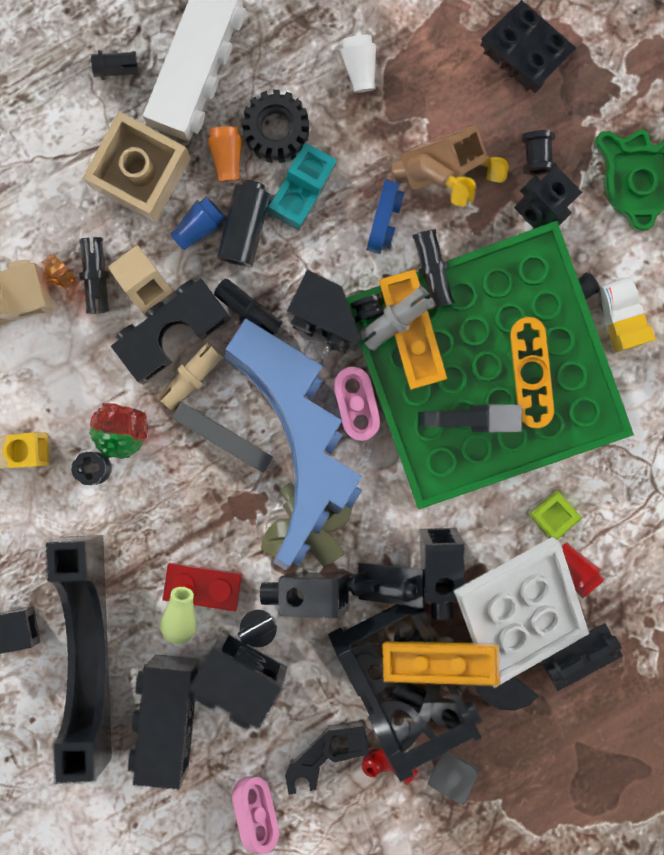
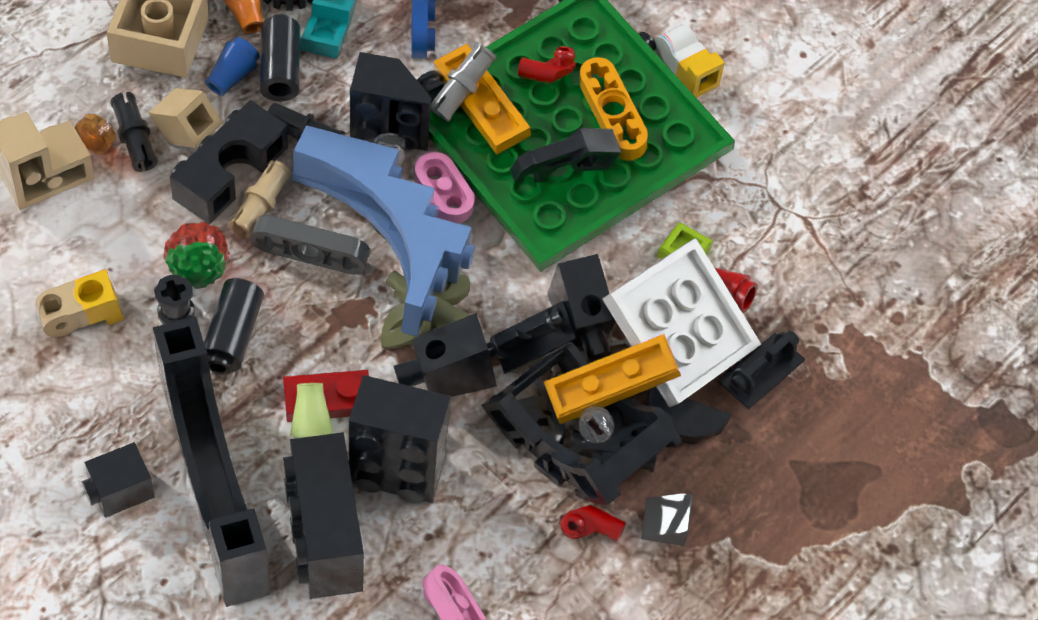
camera: 20 degrees left, 30 degrees down
black piece [285,721,369,795] -> none
black pin [412,229,455,309] -> none
none -> black brick [204,278,264,375]
none -> red arm [518,46,576,83]
none -> clear hinge [579,407,614,444]

